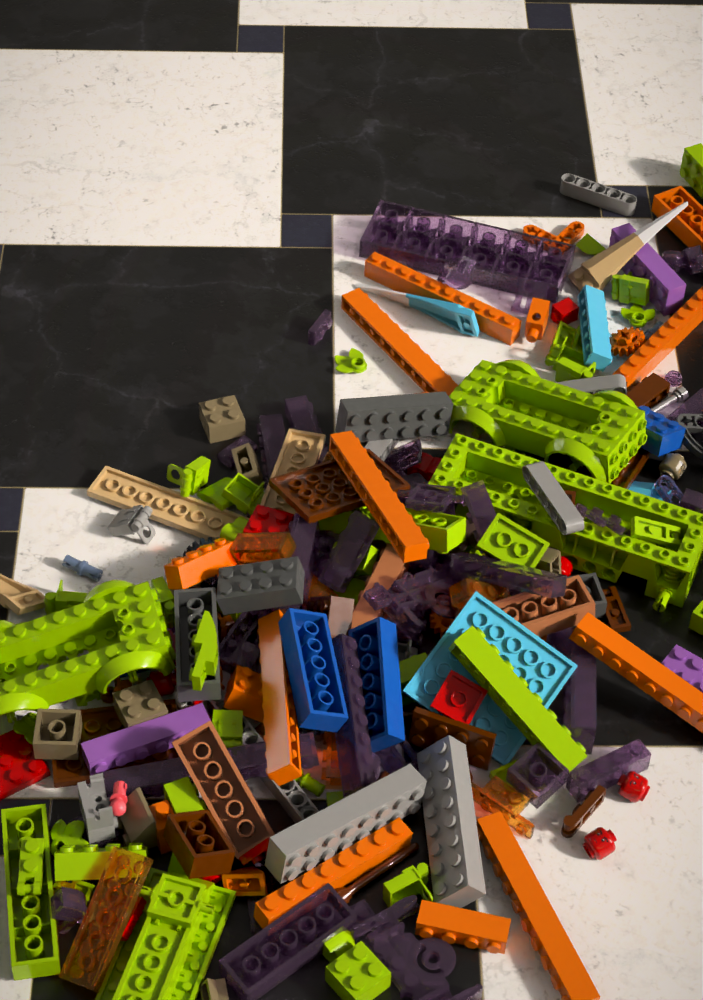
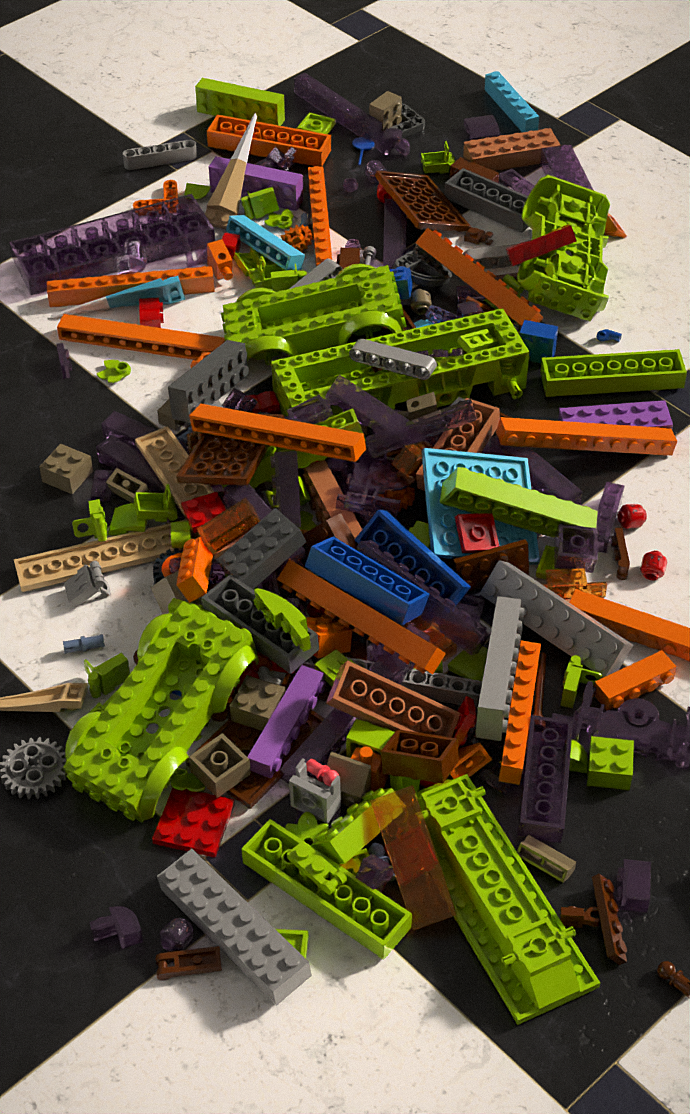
camera: 40 degrees left, 0 degrees up
lime plate [477,513,550,578] -> none
none -> red brick [139,297,164,328]

